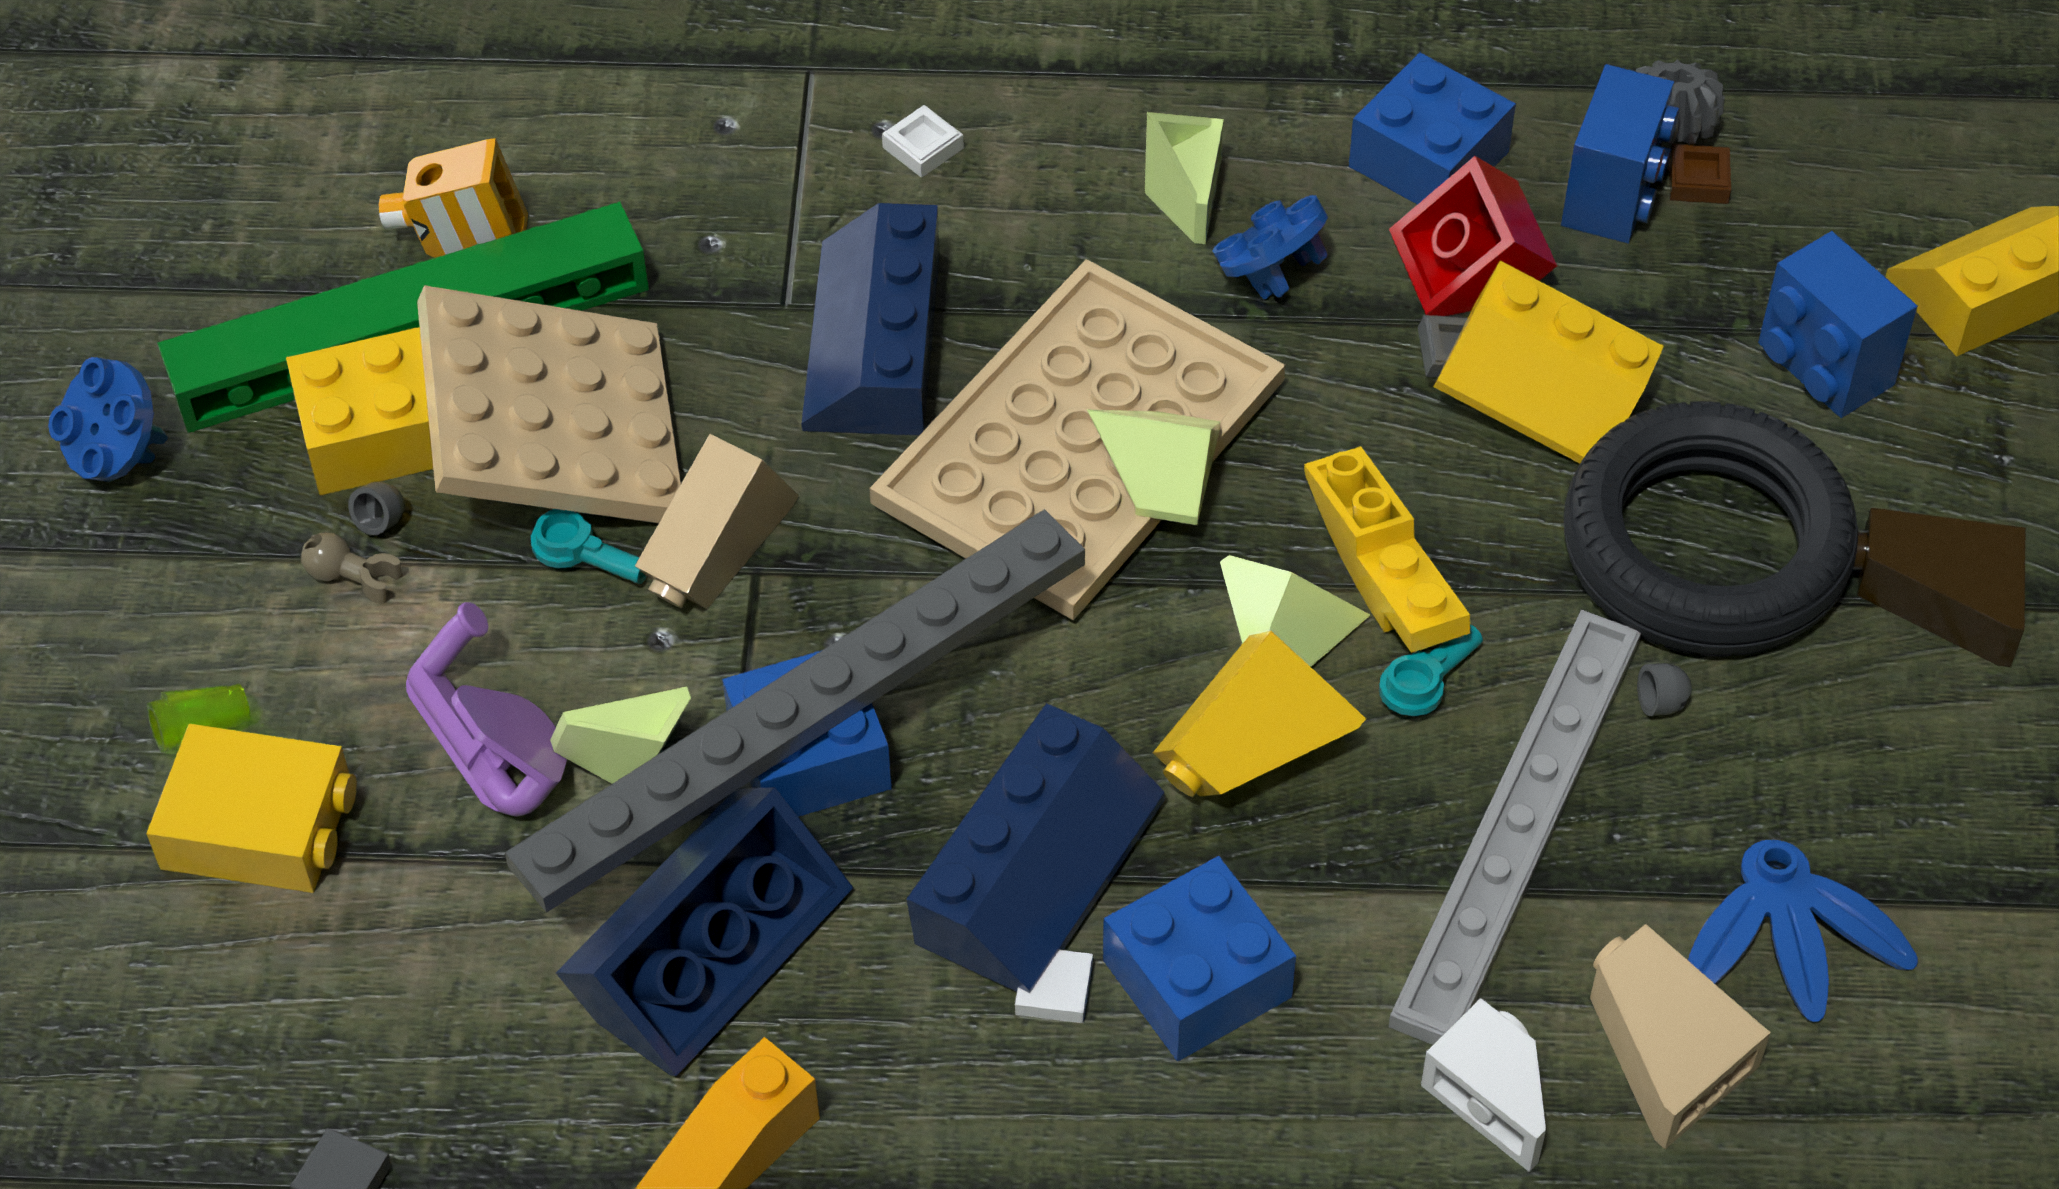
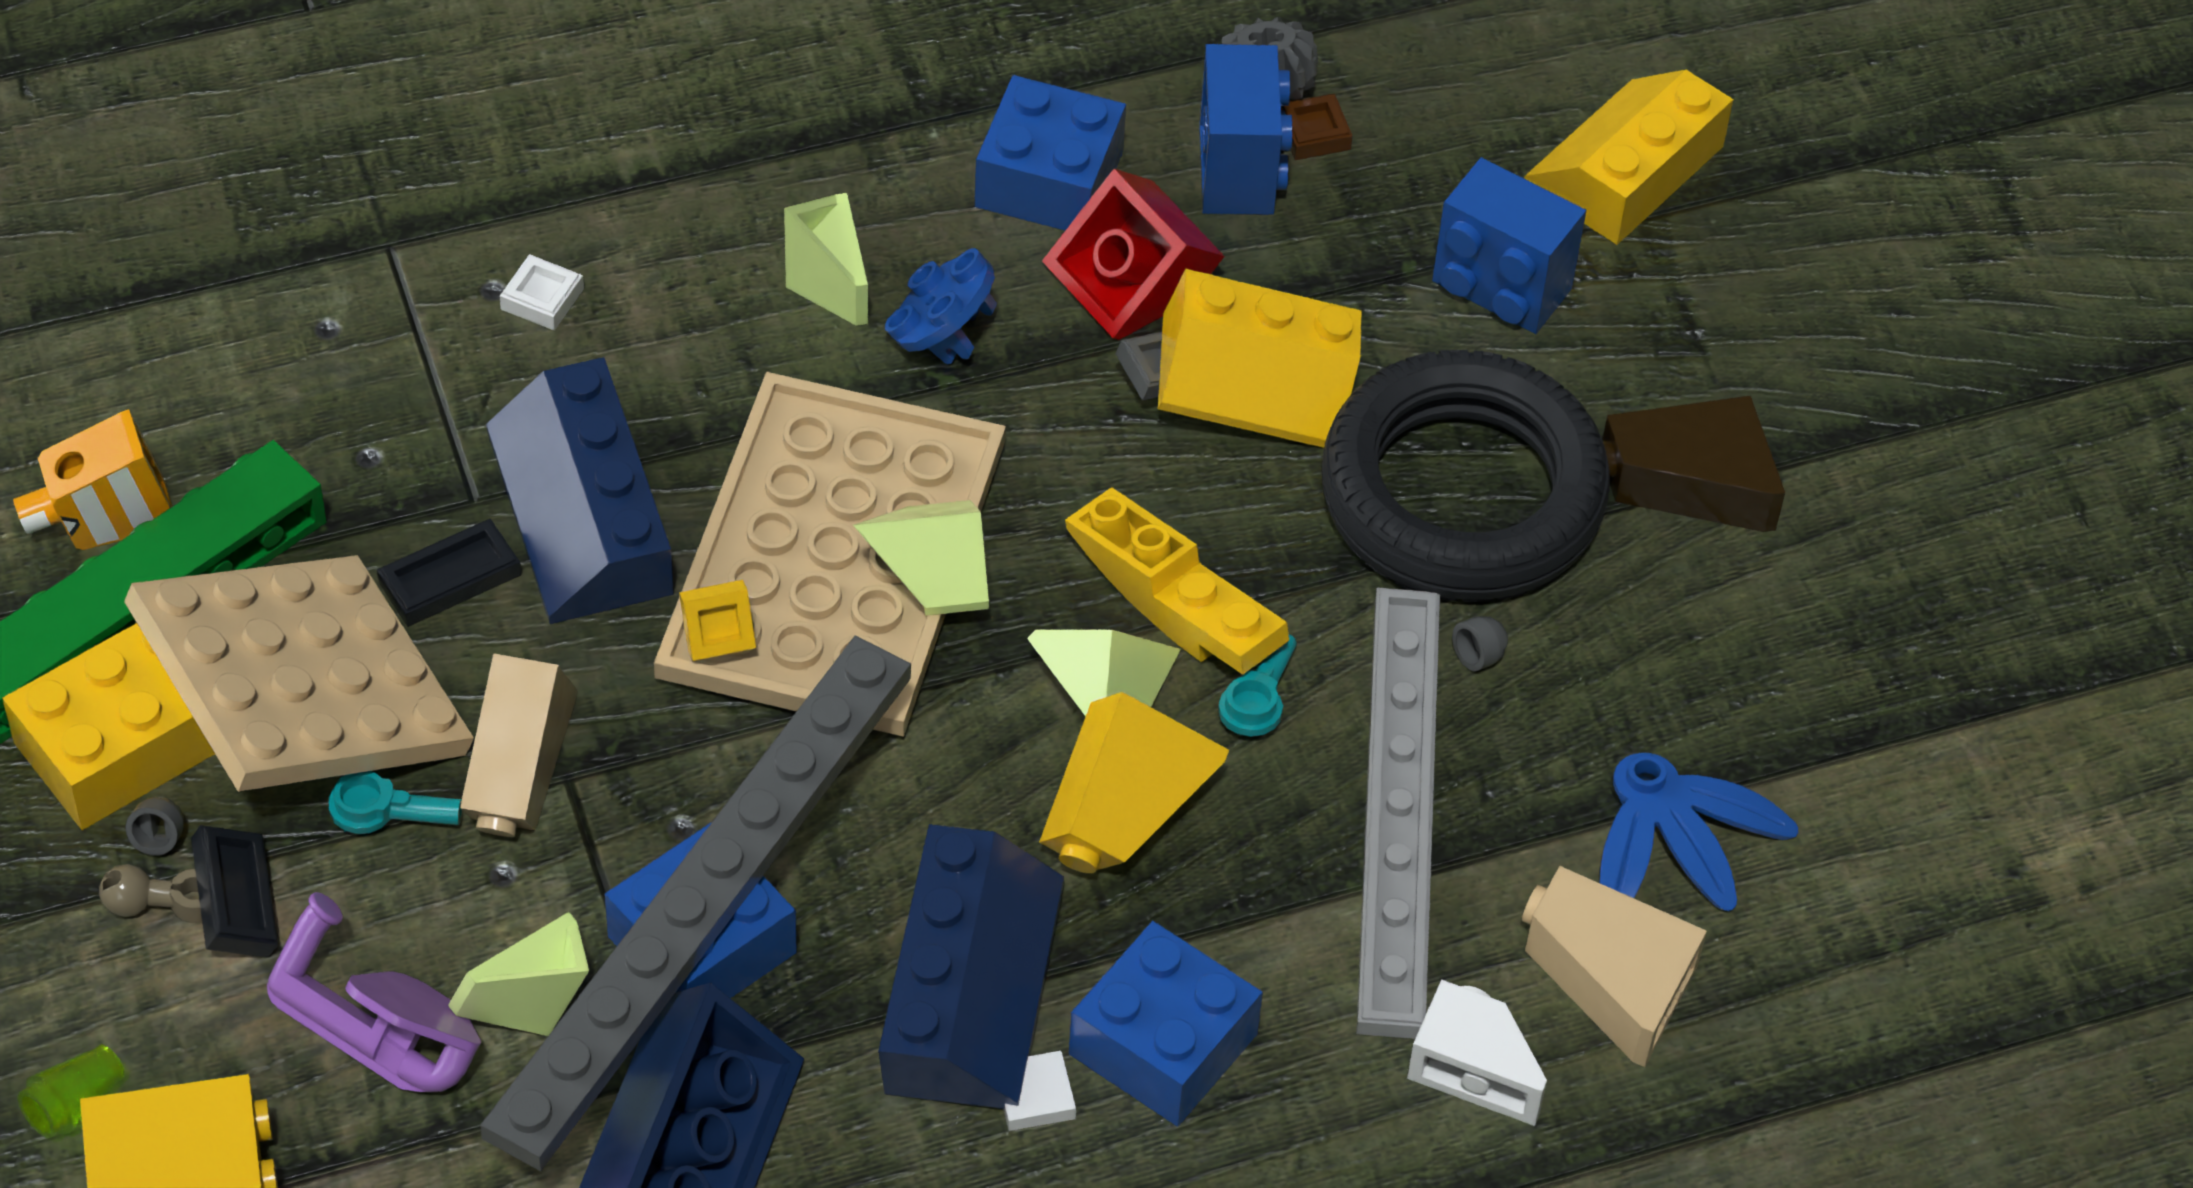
camera: 25 degrees left, 0 degrees up
none -> black tile [191,825,278,958]
none -> black tile [377,518,521,627]
none -> yellow tile [679,580,756,661]

